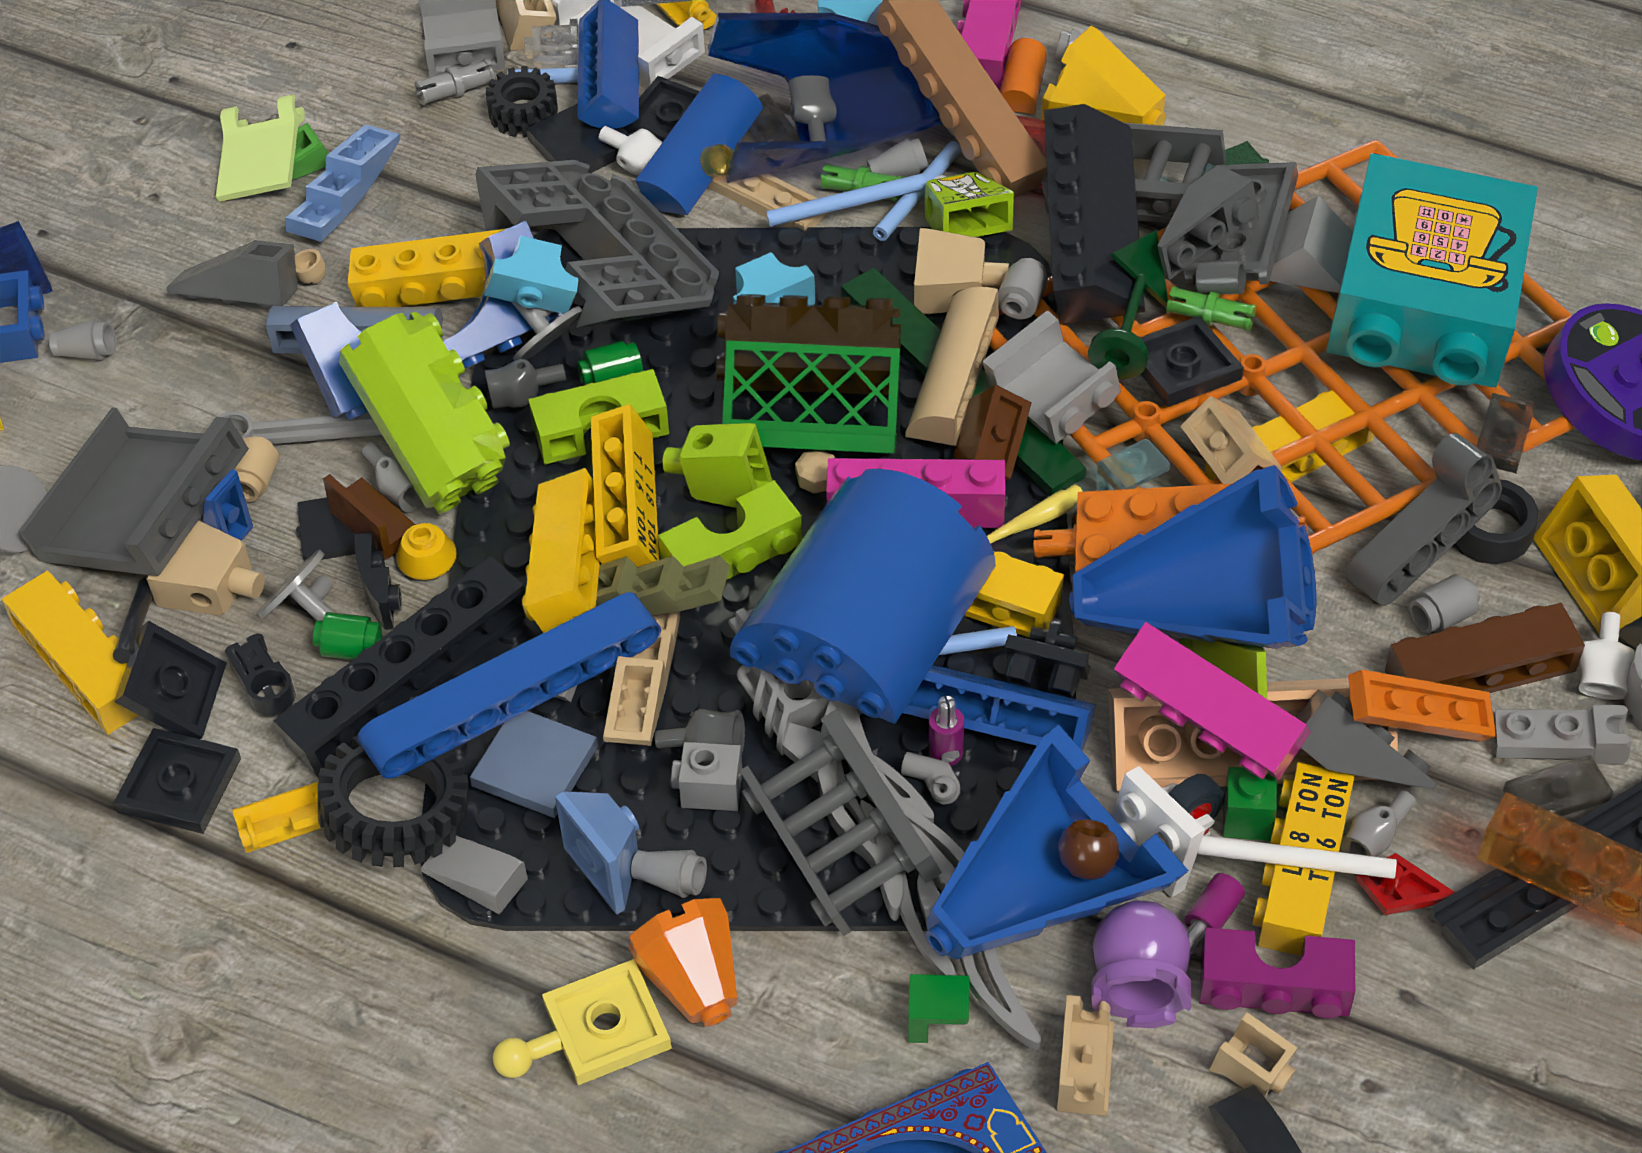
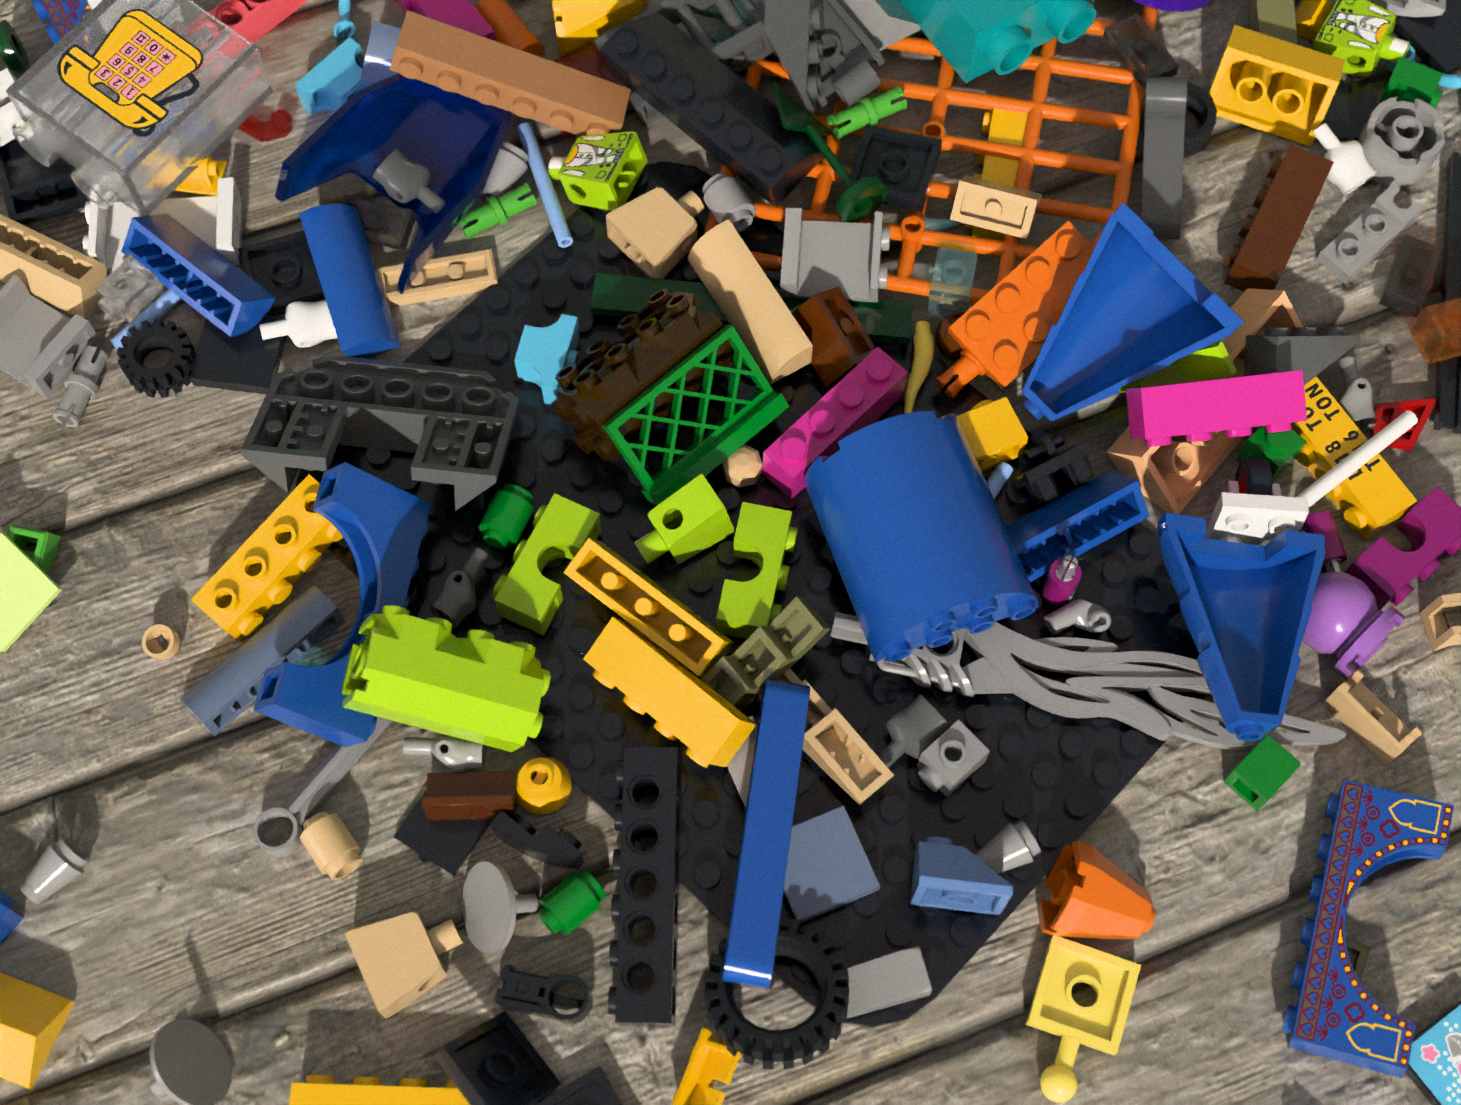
camera: 50 degrees left, 15 degrees up
dark grey panel [18,407,249,576] -> none
black bar [113,577,153,663] -> none
dark grey slope [167,240,298,308] -> none
blue slope [203,469,253,541] -> none
medium blue slope [286,124,400,242] -> none
medium azure brick [484,236,579,314] -> none
light grey shield [512,302,582,360] -> none
clear yellow hinge [700,144,736,178] -> none
dark grey fence [740,709,942,936] -> none
light blue bar [766,173,925,227] -> none
reddish brown piece [1058,820,1119,880] -> none
orange plate [1348,670,1496,742] -> none
light grey brick [1409,574,1480,634] -> none

